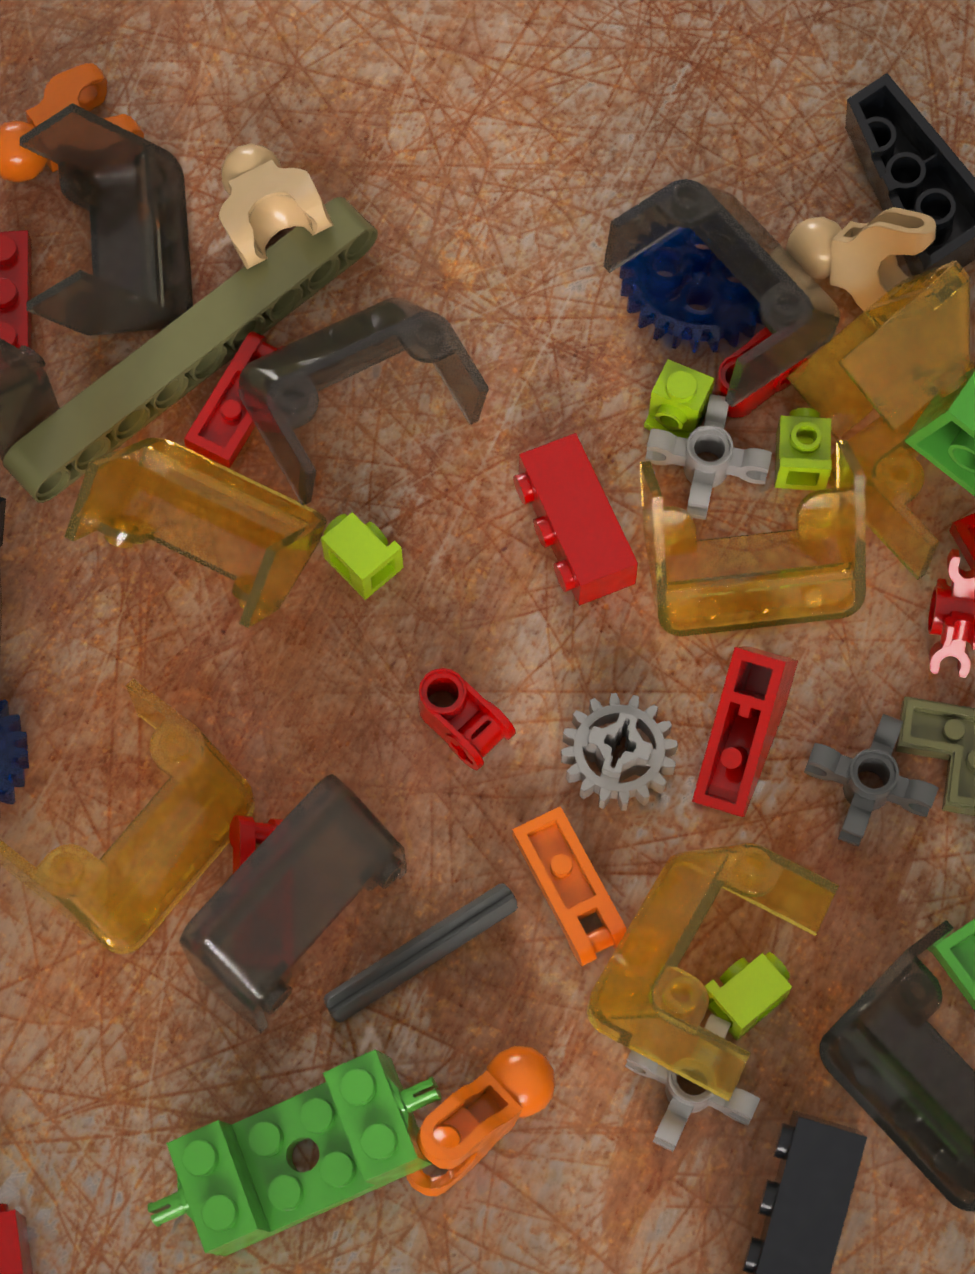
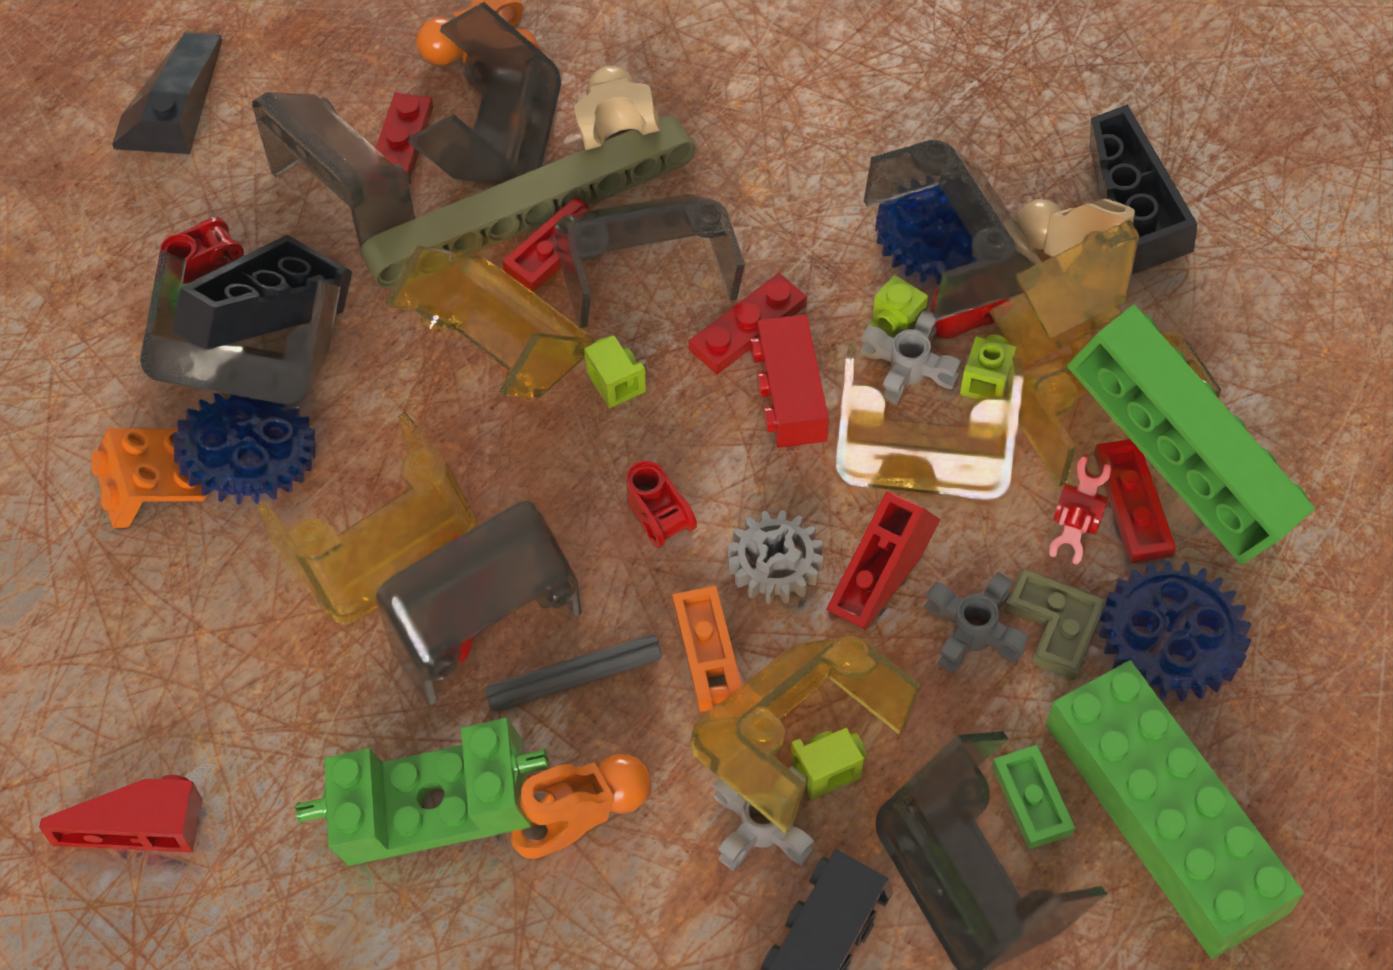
camera: 15 degrees right, 10 degrees down
none -> red plate [689,273,807,375]

